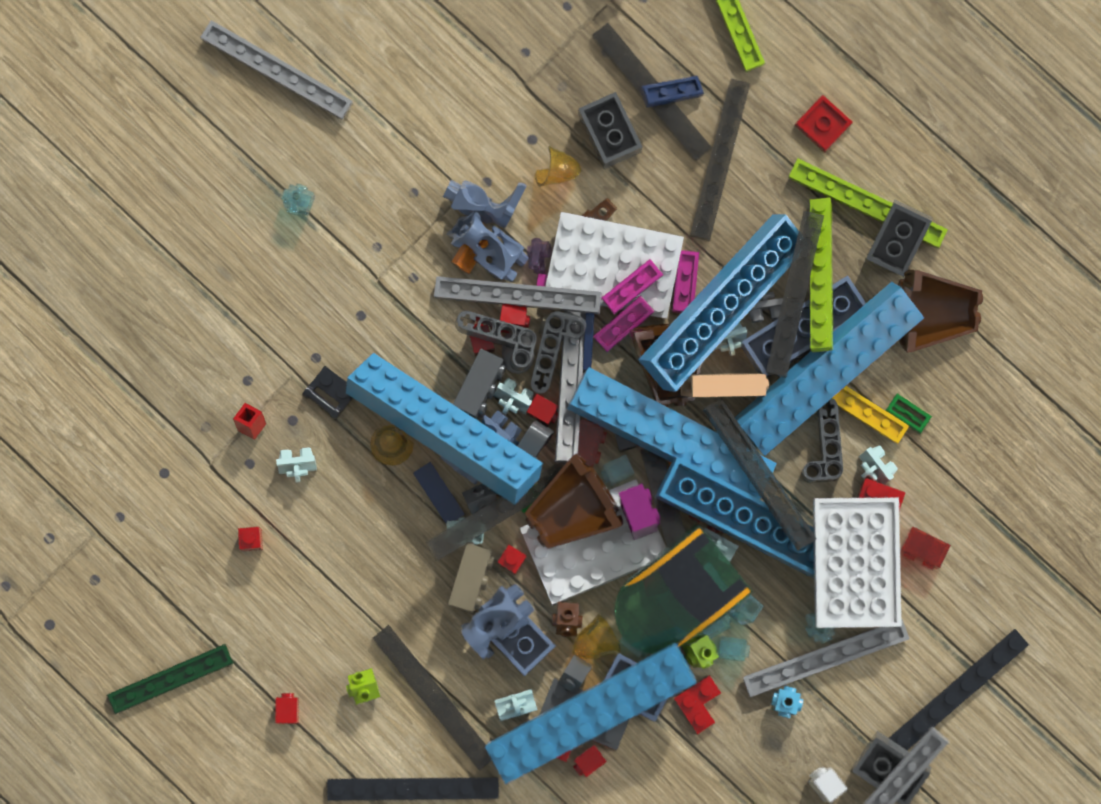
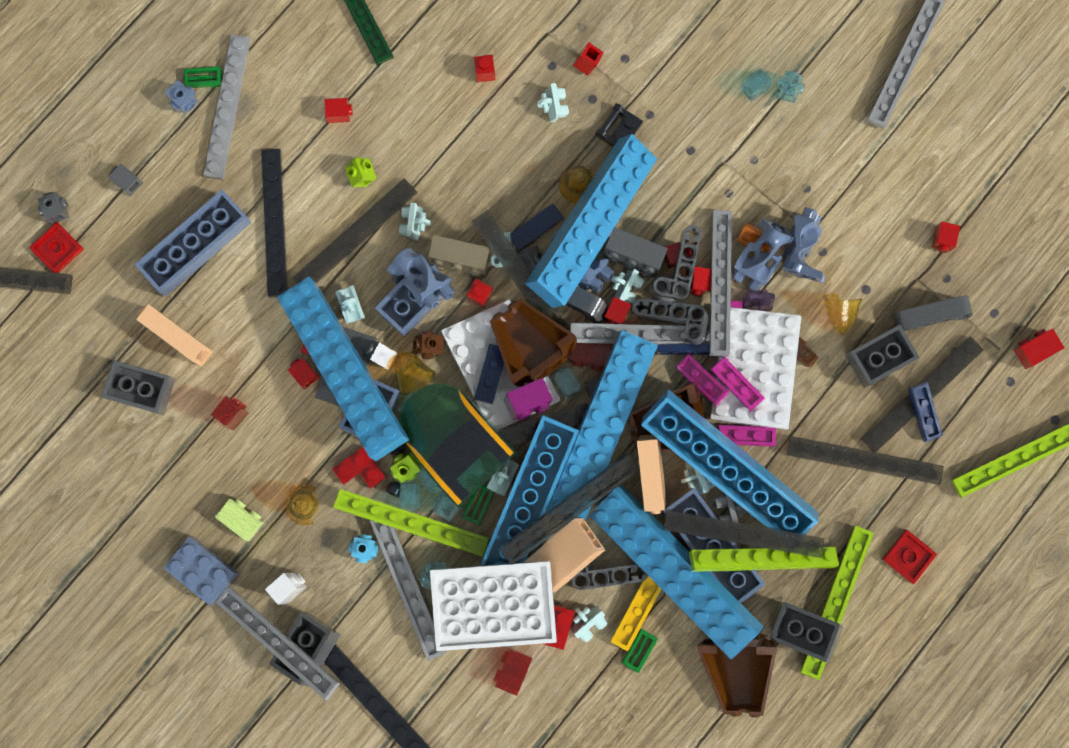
camera: 85 degrees right, 0 degrees up
none -> clear yellow helmet [285,485,319,526]
none -> lime plate [333,489,489,557]
none -> black hinge [385,481,402,498]
none -> light aqua hips [399,203,431,241]
none -> green tile [462,482,494,526]
none -> dark blue tile [474,344,504,405]
none -> light nougat brick [525,518,605,593]
none -> clear light blue brick [740,68,772,102]
none -> dark grey beam [893,295,973,331]
none -> red brick [932,221,960,253]

